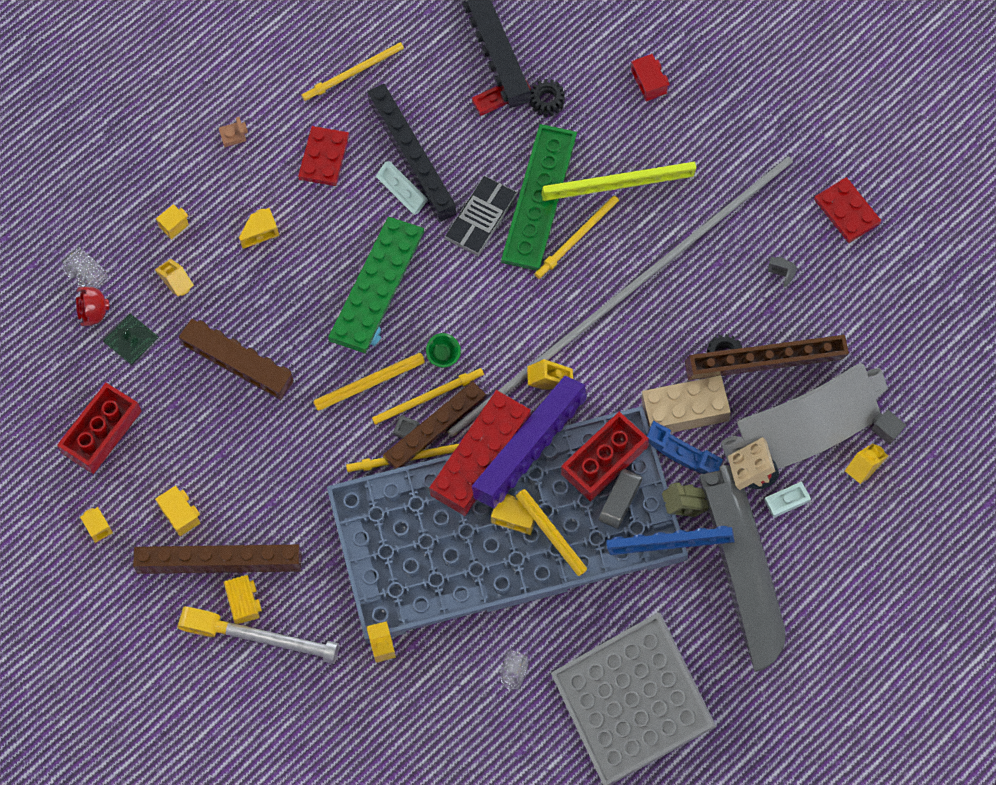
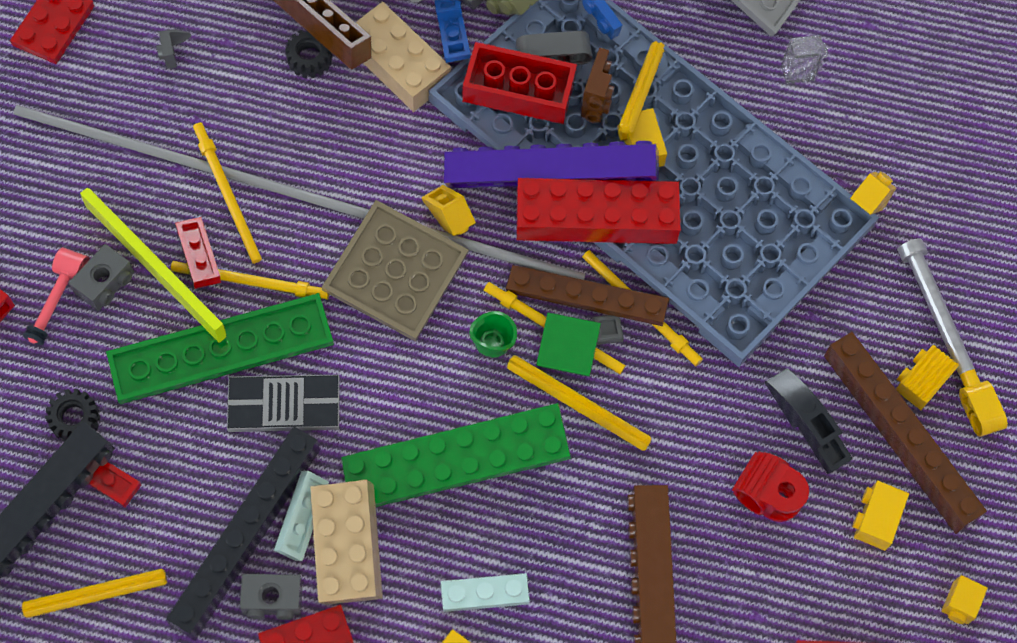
camera: 130 degrees left, 0 degrees up
none -> yellow axle [22,569,167,618]
none -> coral piece [23,247,90,345]
none -> dark grey brick [68,244,134,311]
none -> plate [175,217,221,289]
none -> yellow bar [193,122,262,264]
none -> dark grey brick [240,574,303,620]
none -> tan brick [310,480,383,605]
none -> dark tan plate [322,200,469,342]
none -> light aqua plate [441,574,529,612]
none -> green tile [536,312,601,377]
none -> reddish brown plate [581,47,615,123]
none -> red piece [732,451,809,522]
none -> black slope [764,368,853,475]

